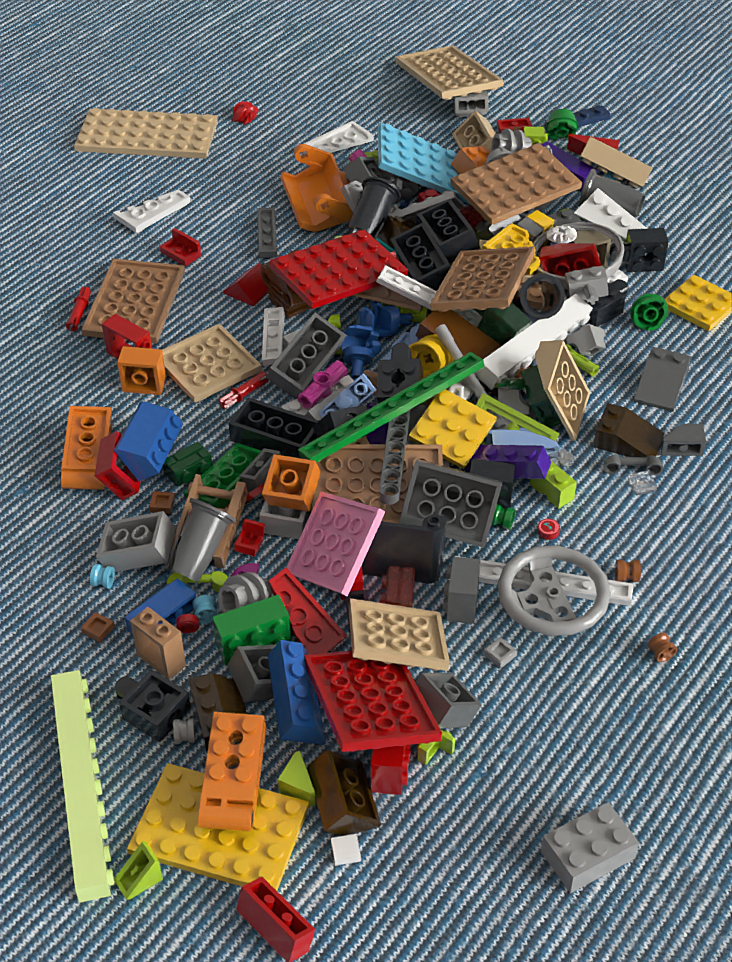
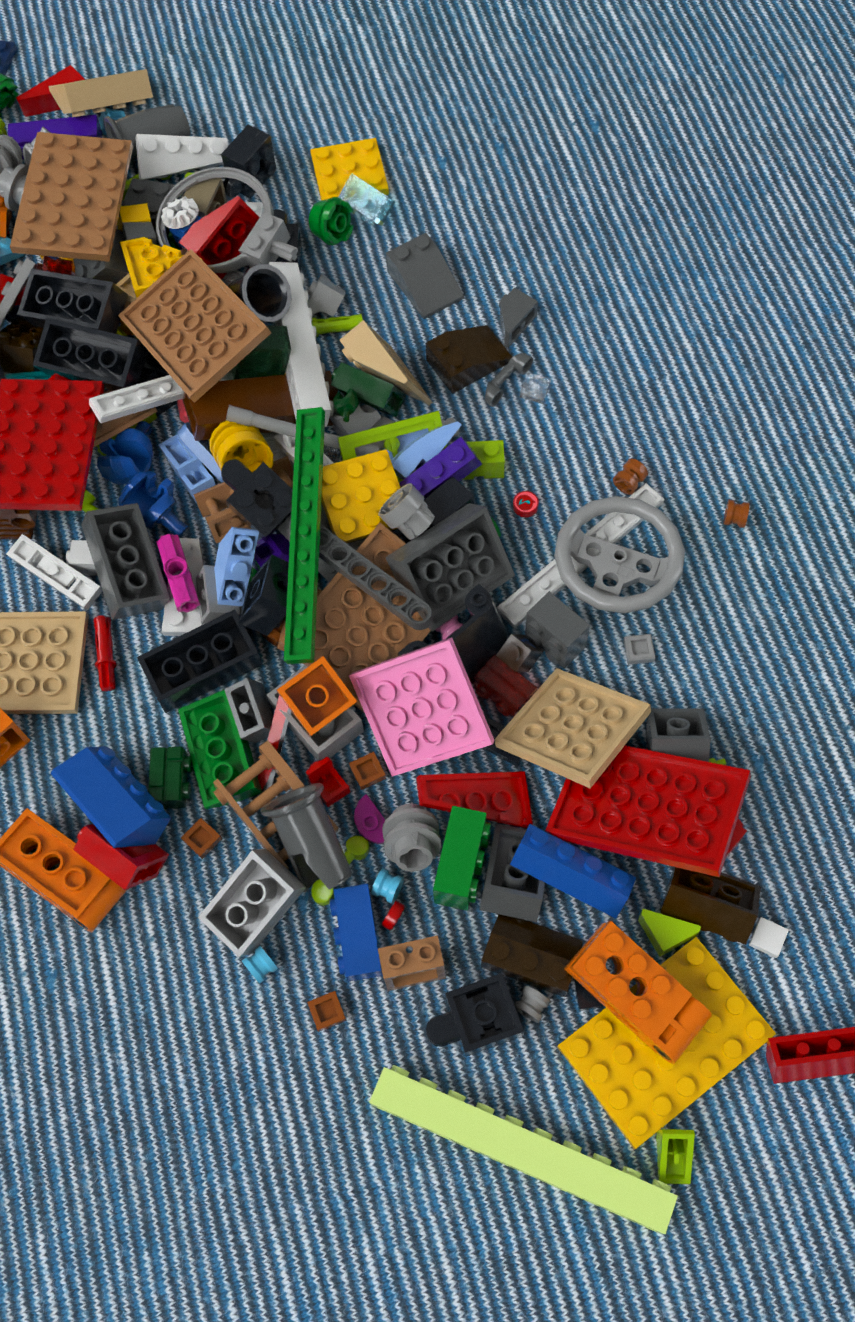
camera: 50 degrees left, 20 degrees up
none -> clear light blue brick [338,173,395,226]
none -> dark orange plate [349,752,386,790]
none -> light grey piece [378,483,435,540]
none -> dark brown brick [496,634,543,672]

